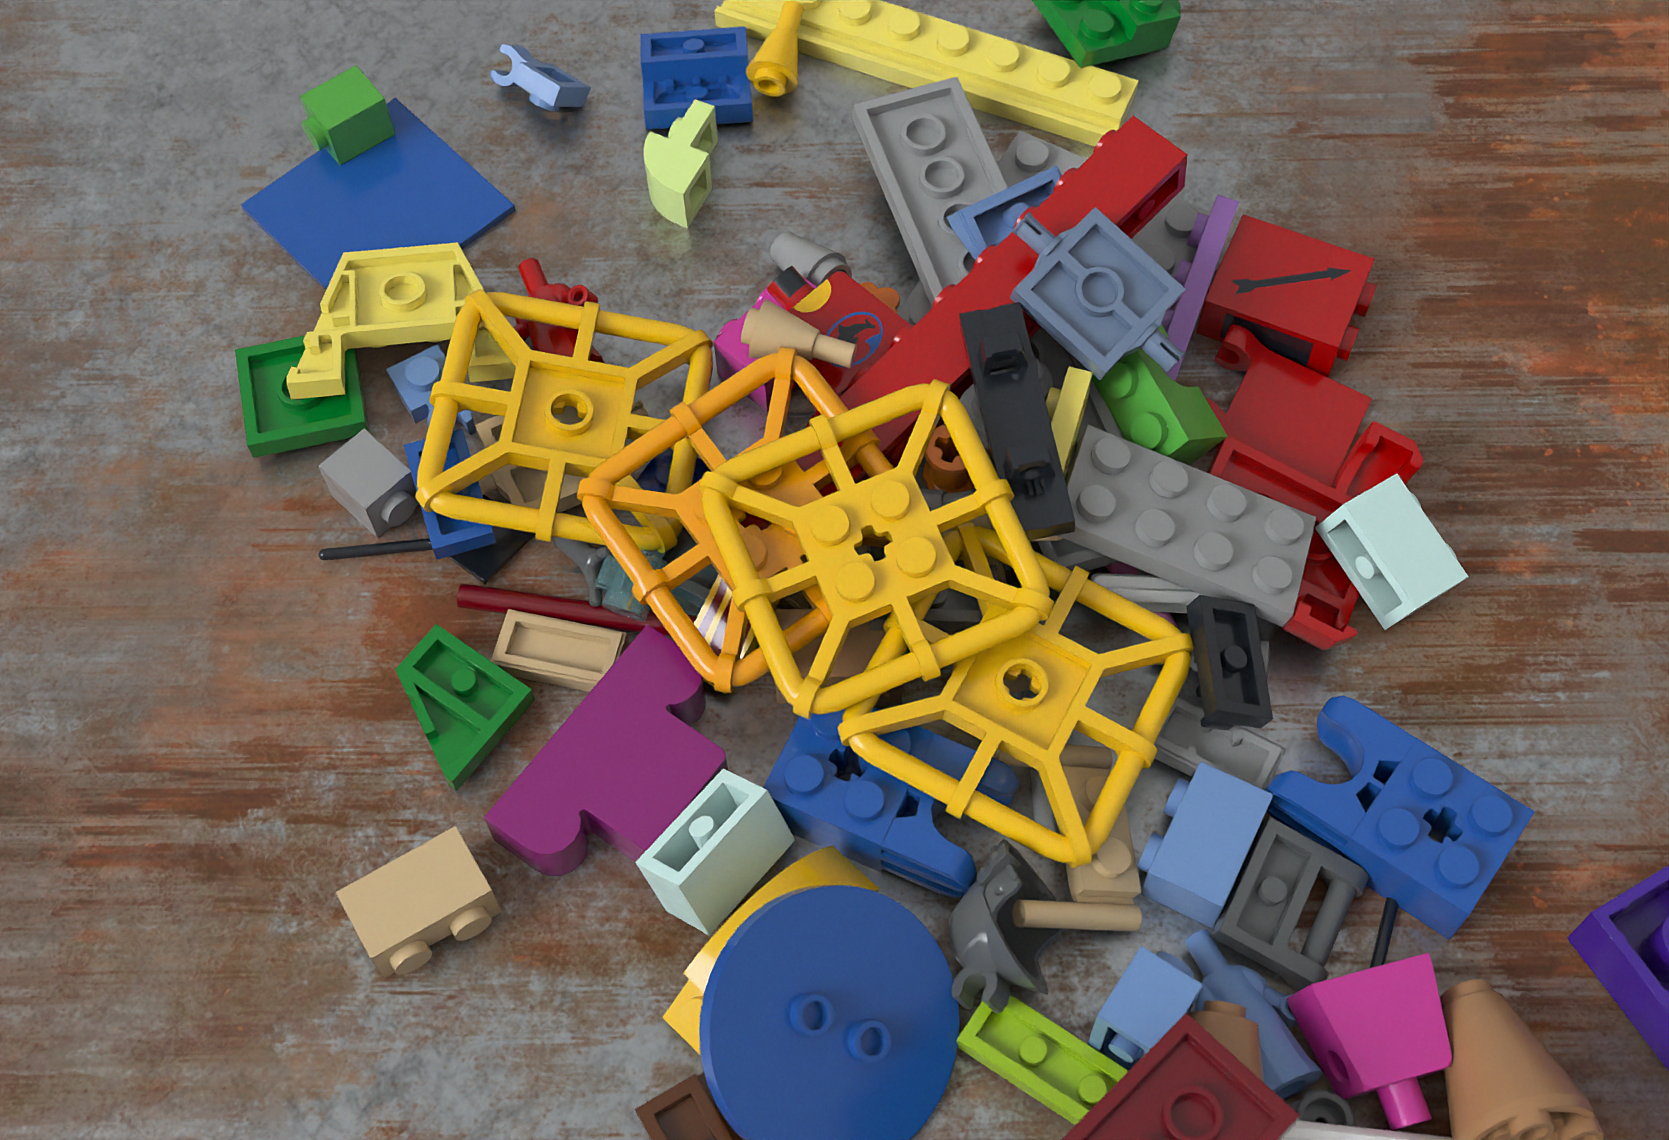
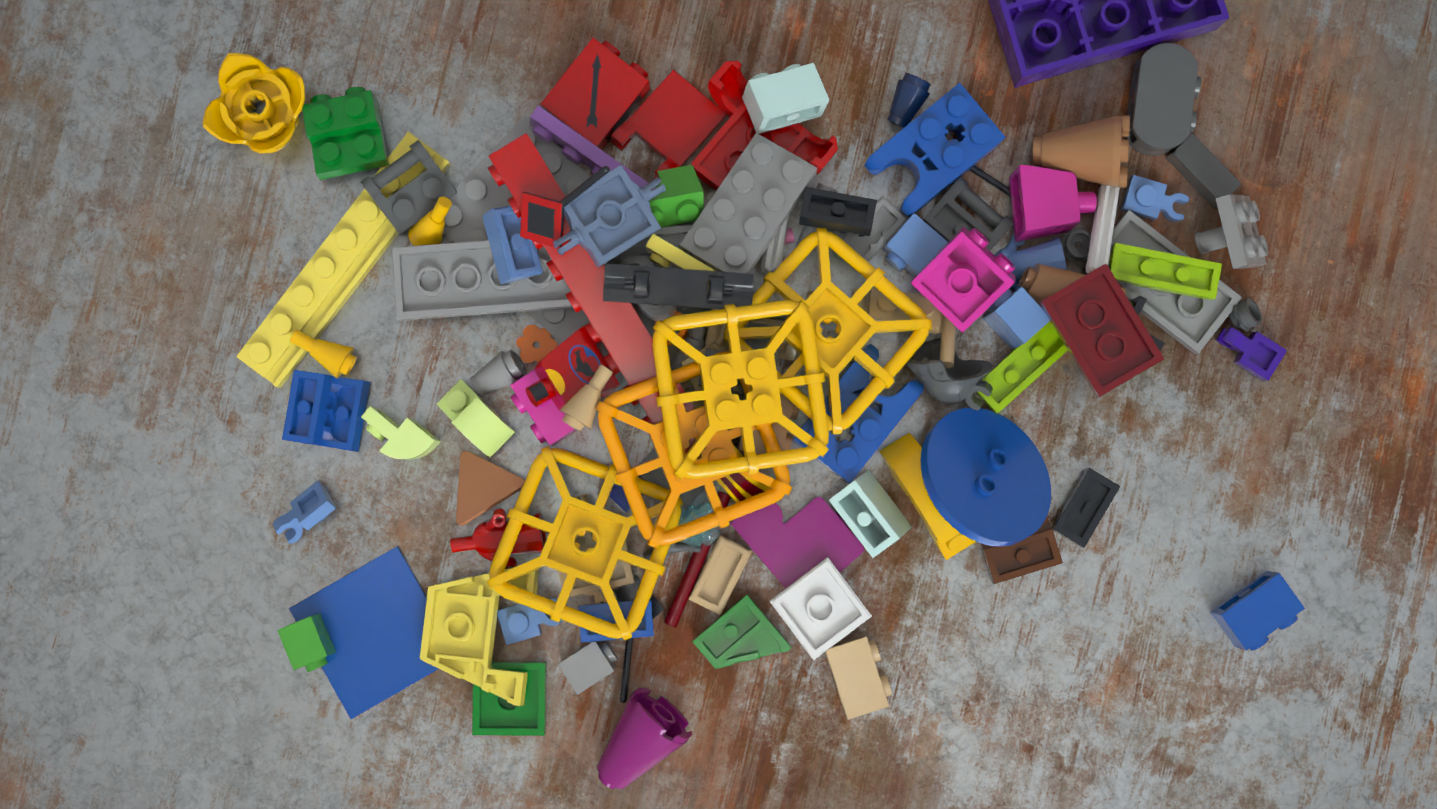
camera: 75 degrees left, 25 degrees up
none -> dark grey plate [360,140,457,234]
none -> yellow cone [408,196,452,246]
none -> yellowish green brick [437,379,515,457]
none -> nougat piece [456,450,525,526]
none -> piece [520,166,610,248]
none -> magenta cone [597,687,692,789]
none -> white tile [769,557,872,660]
none -> dark blue cone [887,73,931,128]
none -> dark pink plate [911,226,1016,333]

